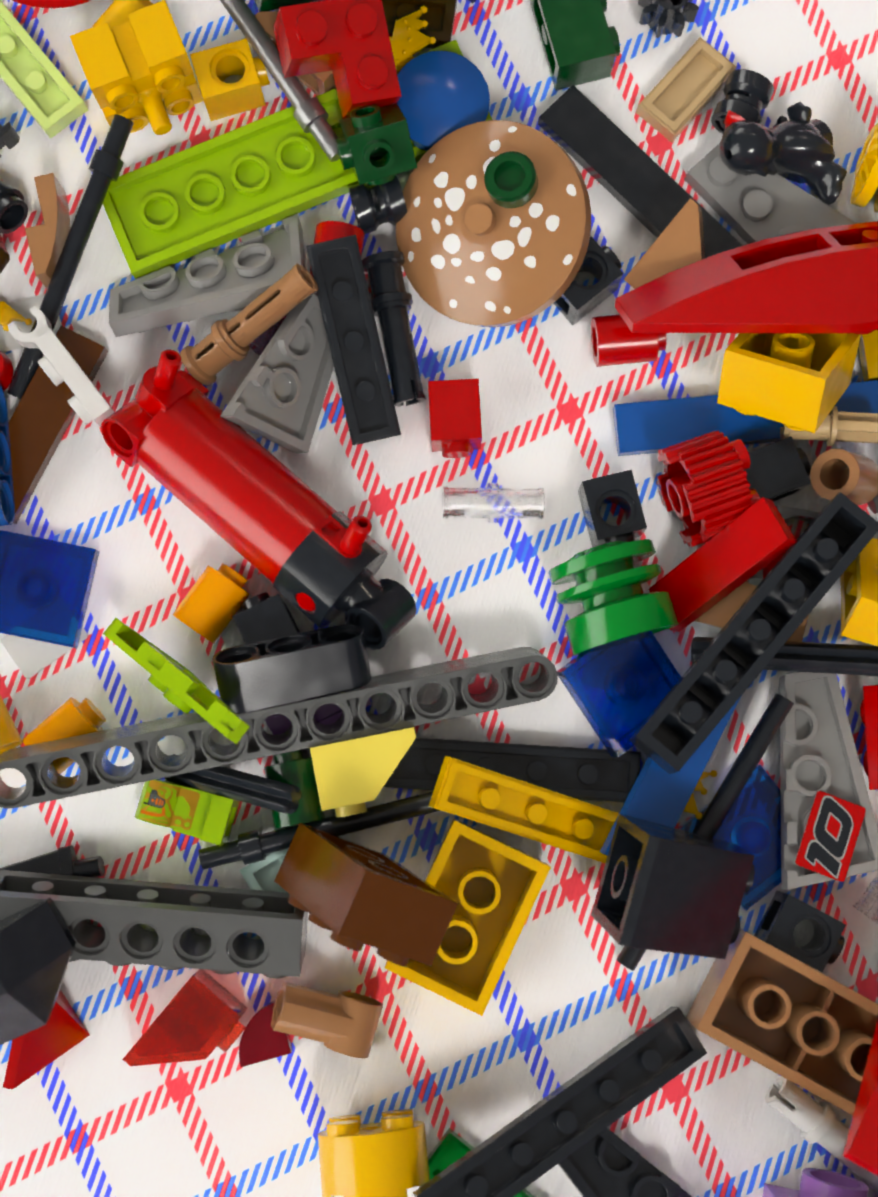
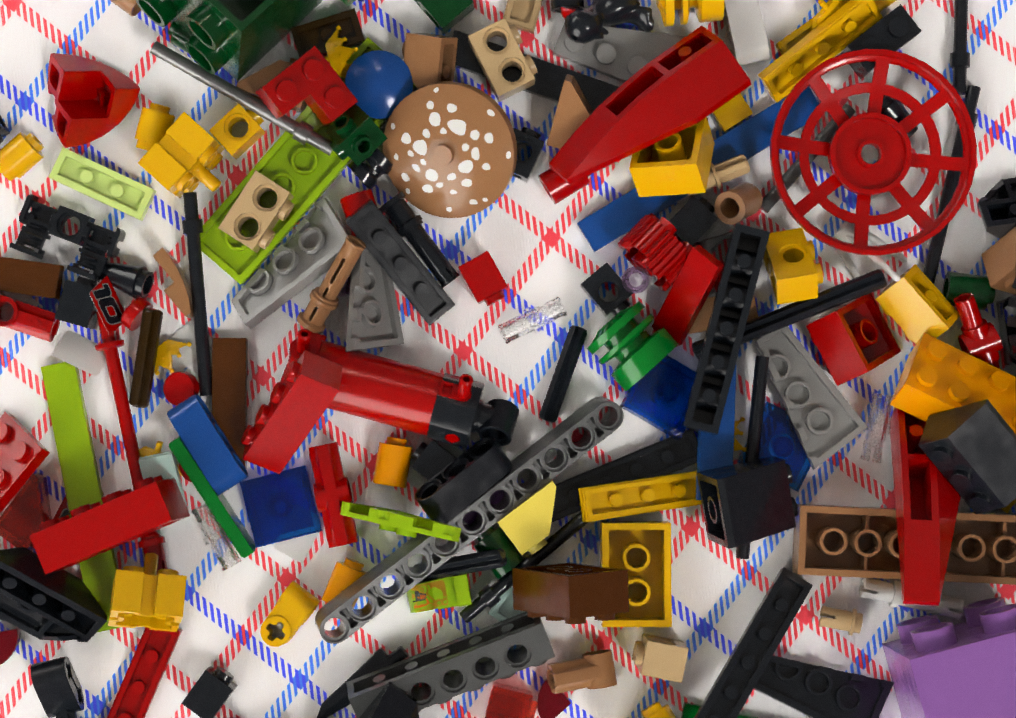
camera: 25 degrees left, 5 degrees up
white plate [8,306,115,427] -> none
dark green tile [484,151,538,209] -> none
black brick [754,890,846,972] -> none
sticker [795,791,866,882] -> none
none -> tan brick [218,170,294,253]
none -> red brick [241,350,343,474]
none -> red piece [308,442,358,548]
none -> medium nougat slope [402,33,458,89]
none -> tan brick [468,18,538,103]
none -> black axle [539,325,587,423]
none -> clear purple pin [622,266,649,294]
none -> tan brick [632,633,689,683]
none -> tan pin [818,605,863,636]

